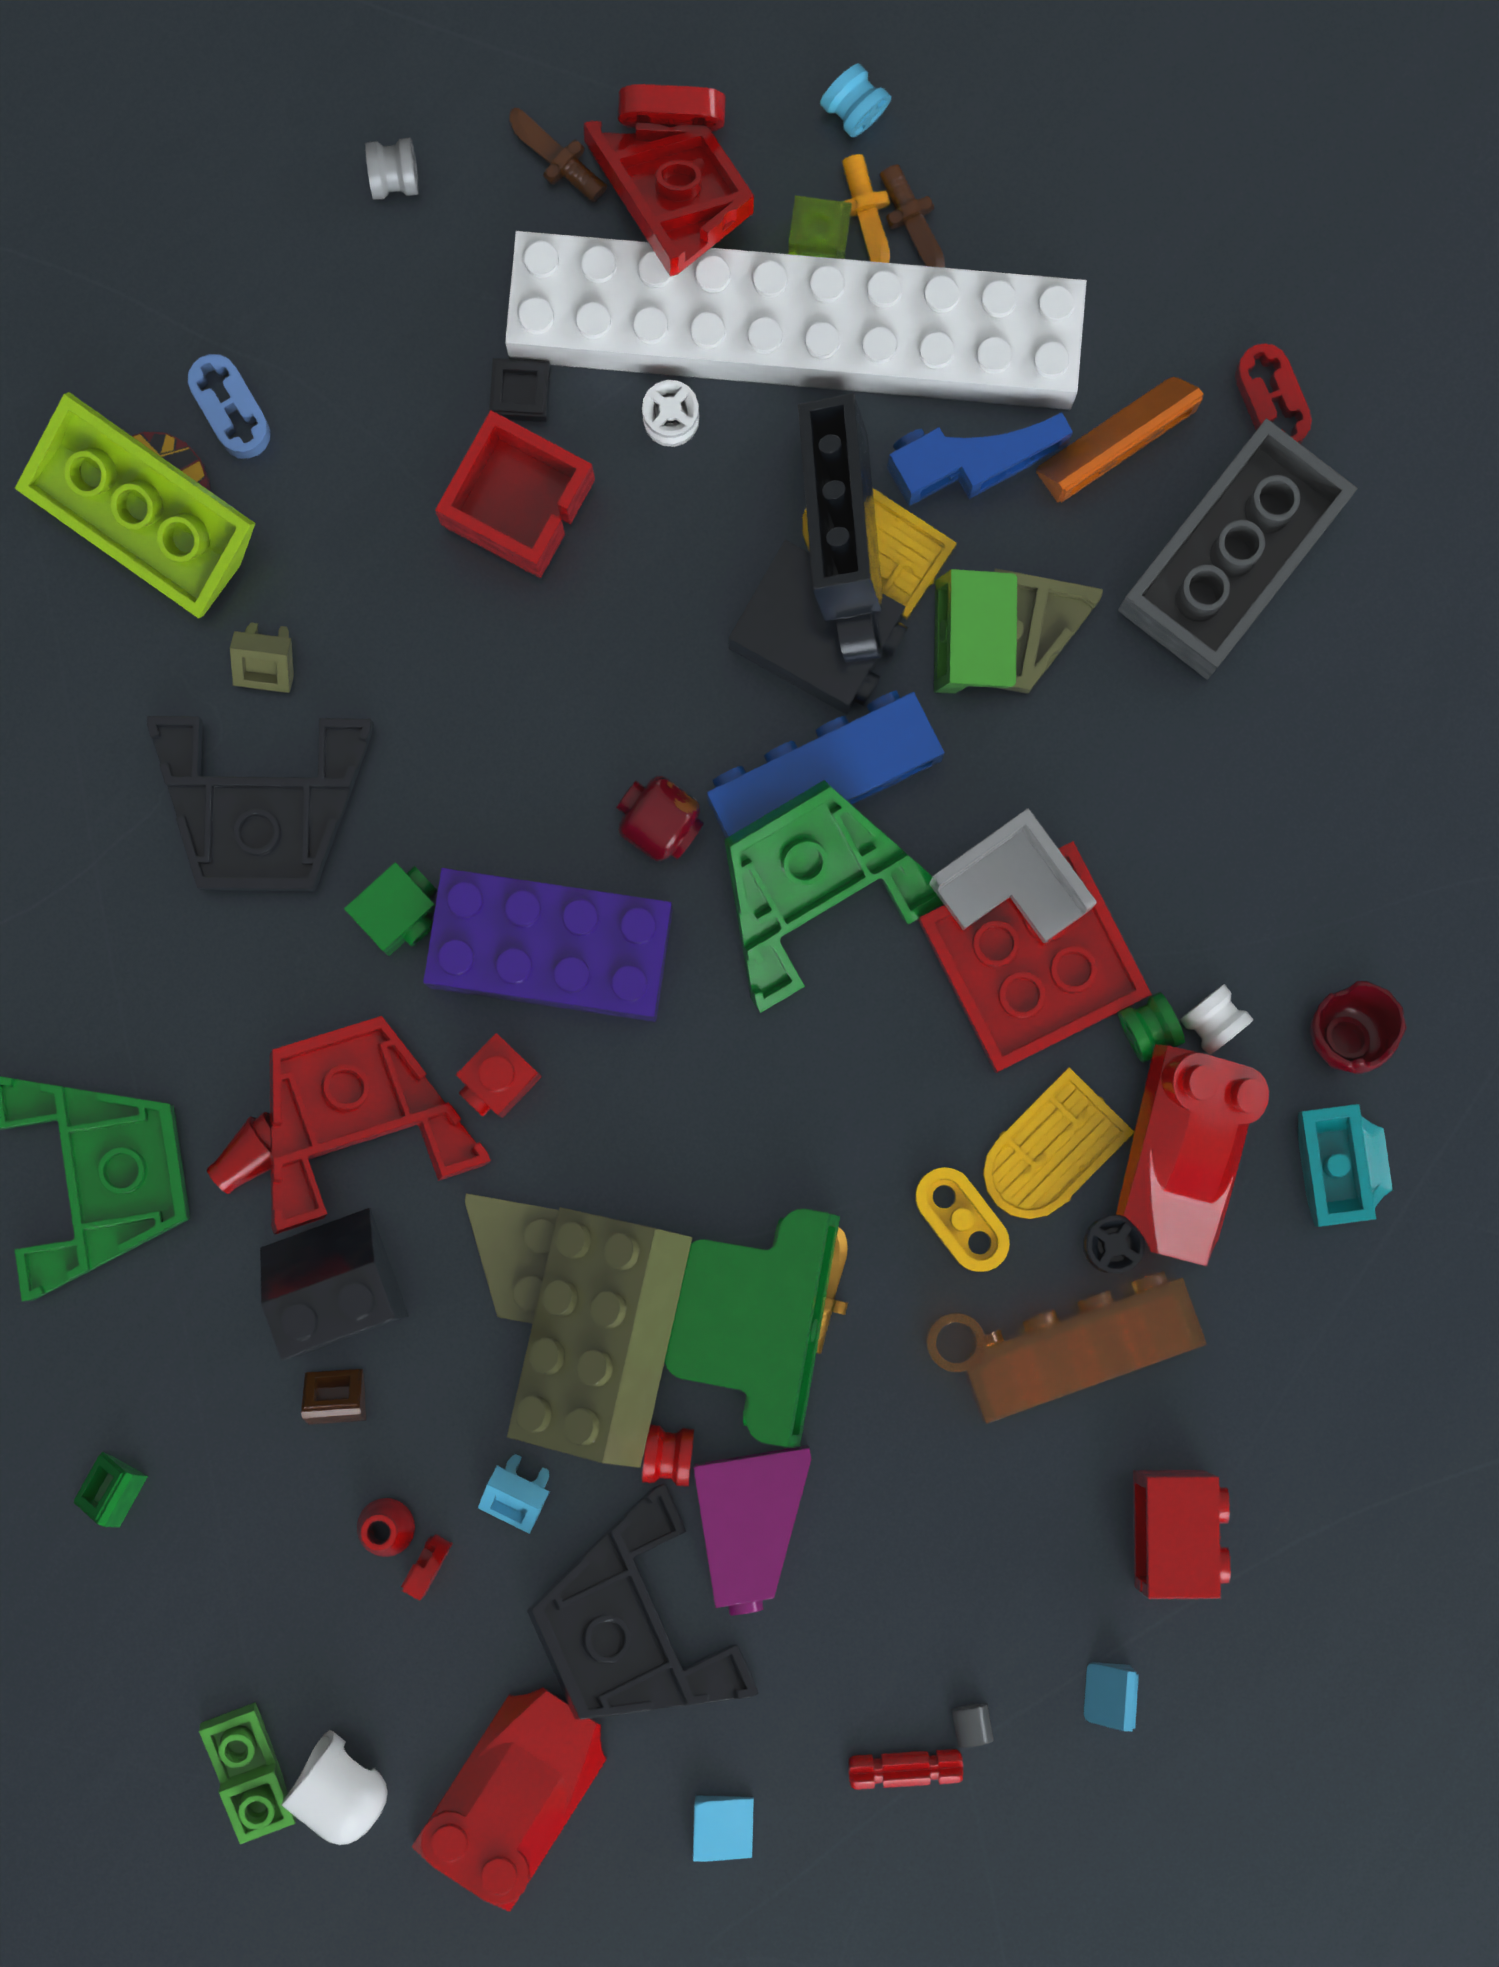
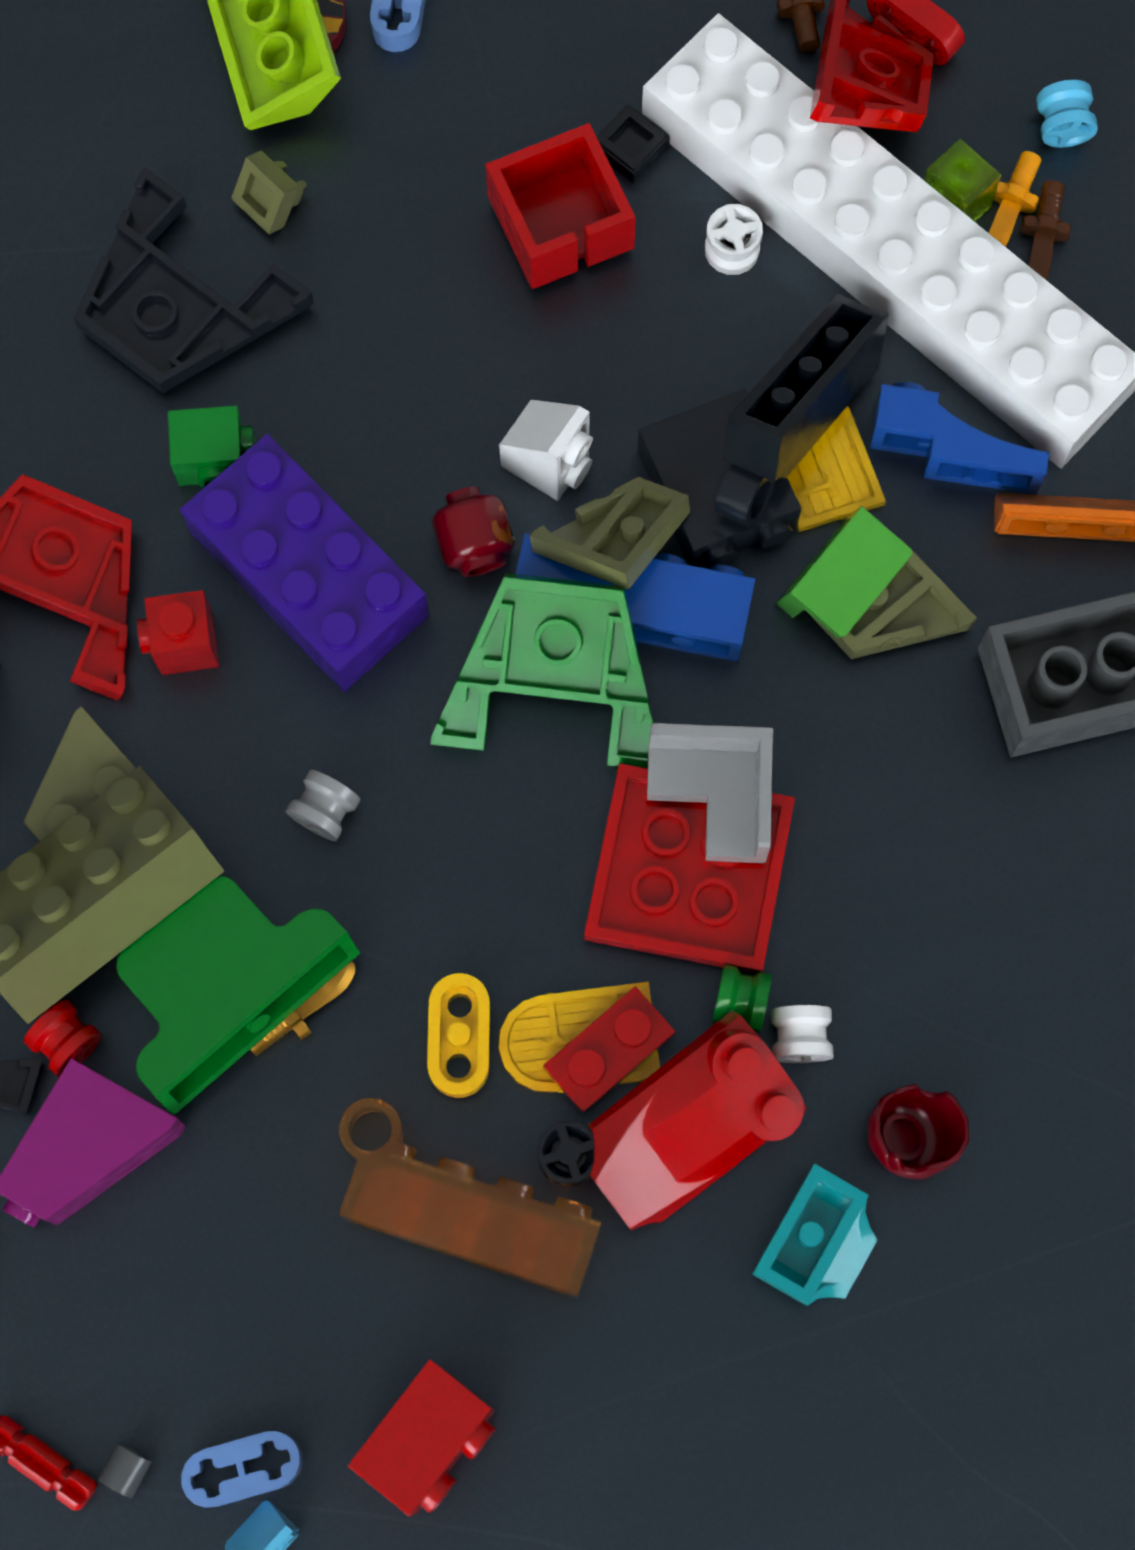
camera: 40 degrees right, 10 degrees down
none -> medium blue beam [181,1431,303,1508]
none -> light grey wheel [285,770,361,841]
none -> white slope [499,399,593,501]
none -> olive wing [530,477,690,590]
none -> red plate [543,986,676,1115]

